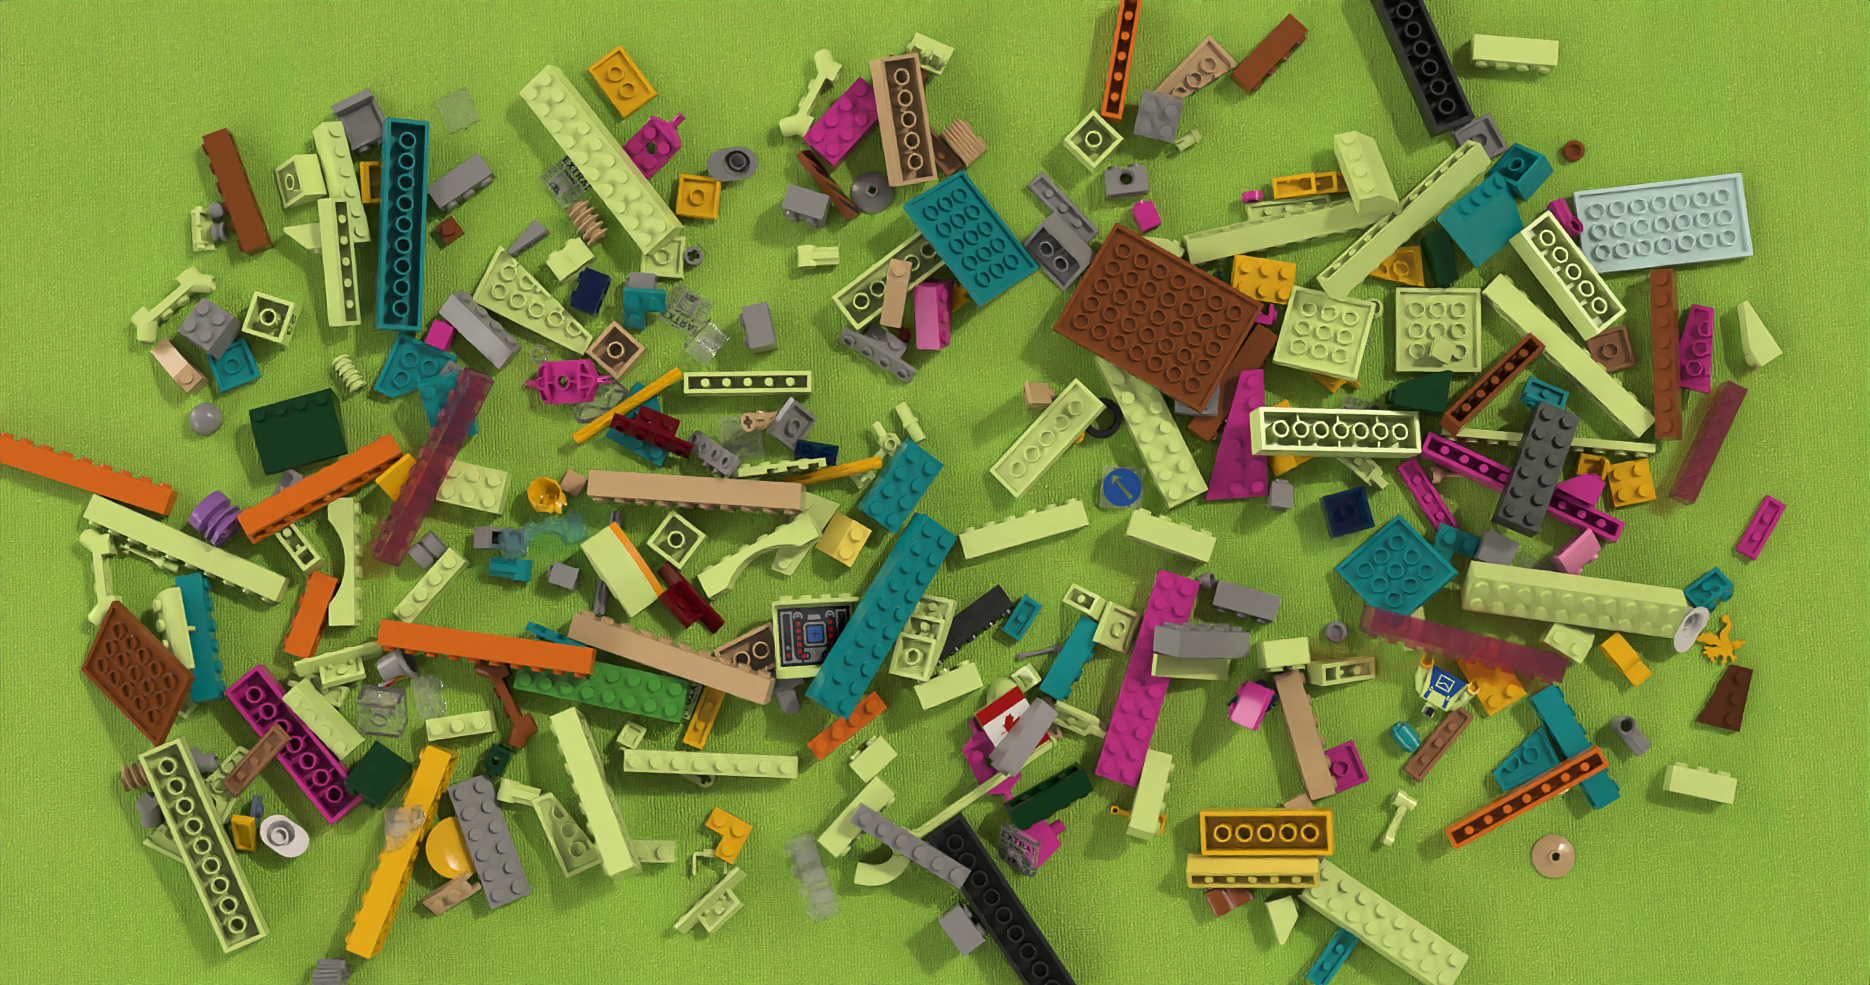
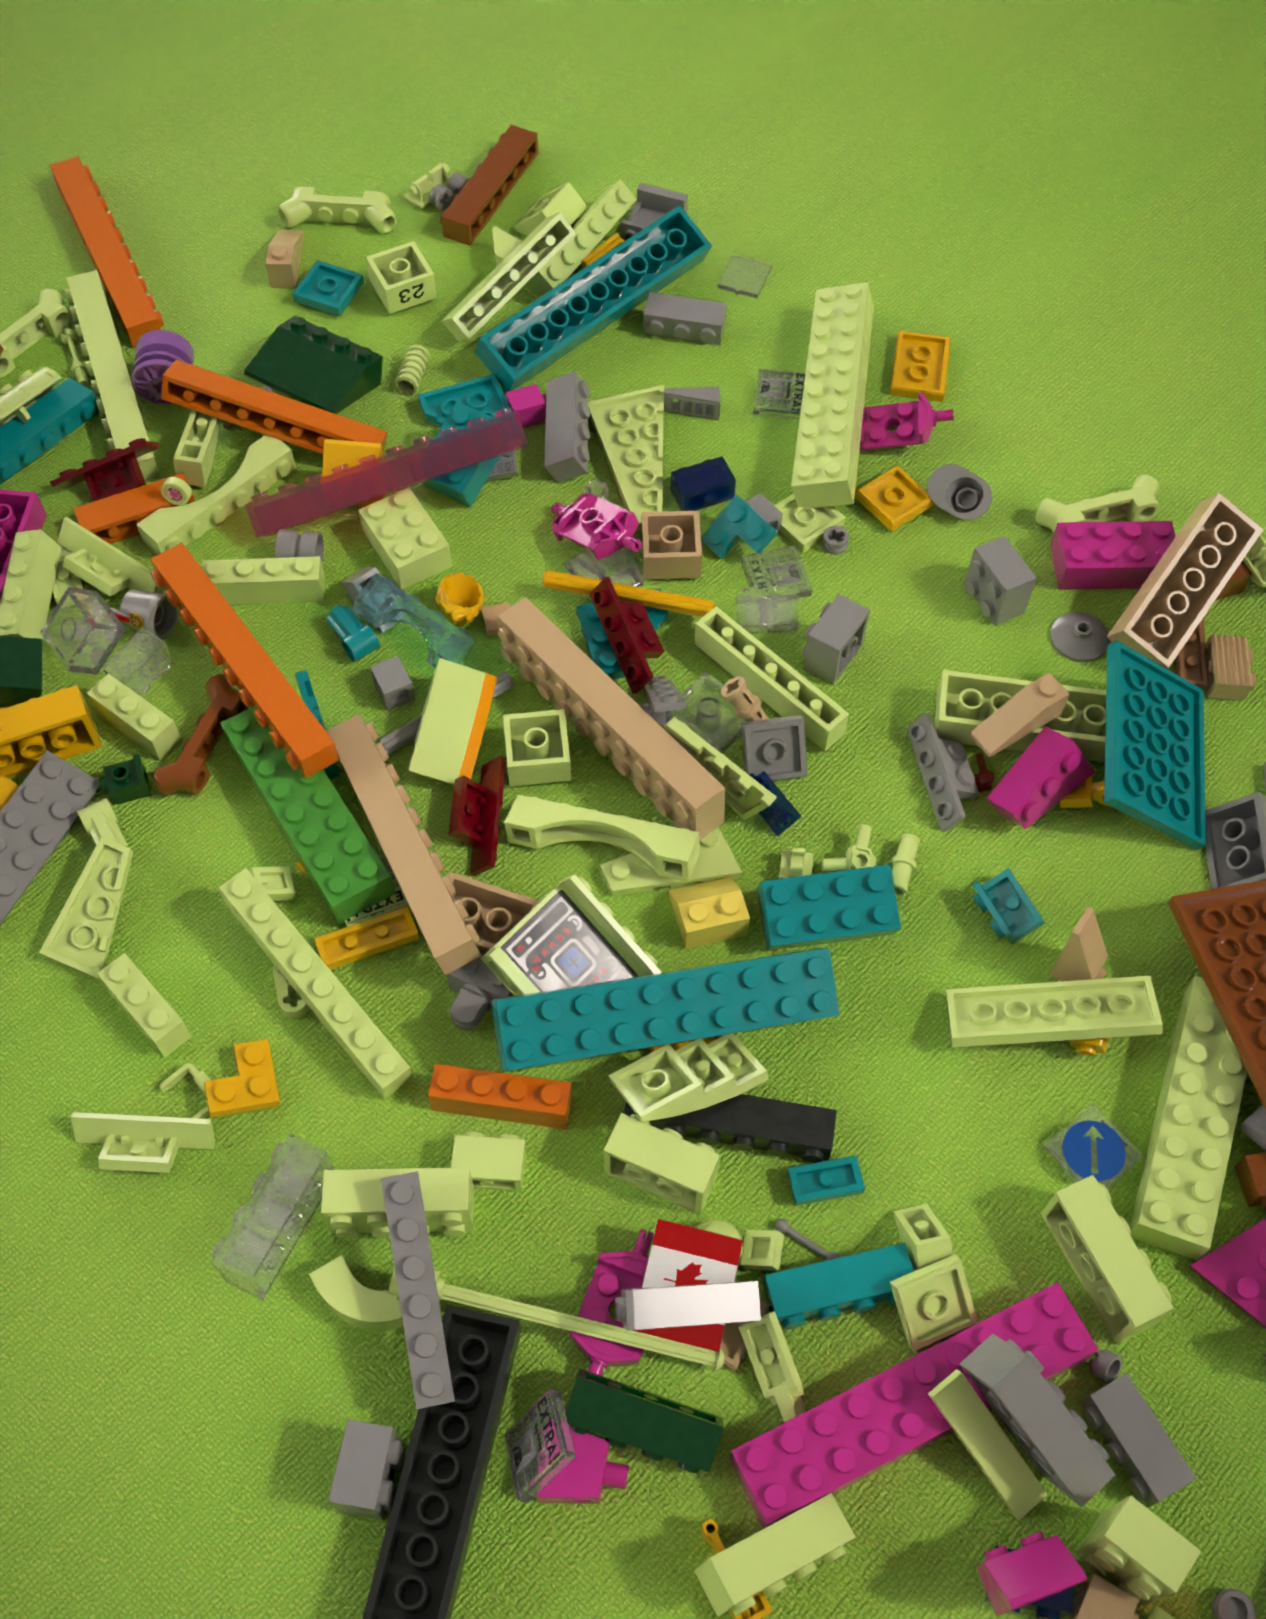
camera: 40 degrees right, 25 degrees down
light grey brick [177,297,243,360] -> none
light grey hair [189,402,223,436] -> none
dark orange plate [434,215,465,246] -> none
yellowish green brick [546,237,596,285] -> none
yellowish green brick [550,707,643,882] -> none
tan piece [565,200,609,247] -> none
yellow axle [782,456,883,486] -> none
dark orange tile [796,149,861,221] -> none
yellowish green piece [798,245,839,269] -> none
yellowish green brick [959,498,1089,560] -> none
black tyre [1085,397,1122,439] -> none
none -> dark red bracket [50,438,160,502]
none -> yellowish green tile [161,477,192,506]
none -> teal bracket [973,868,1045,944]

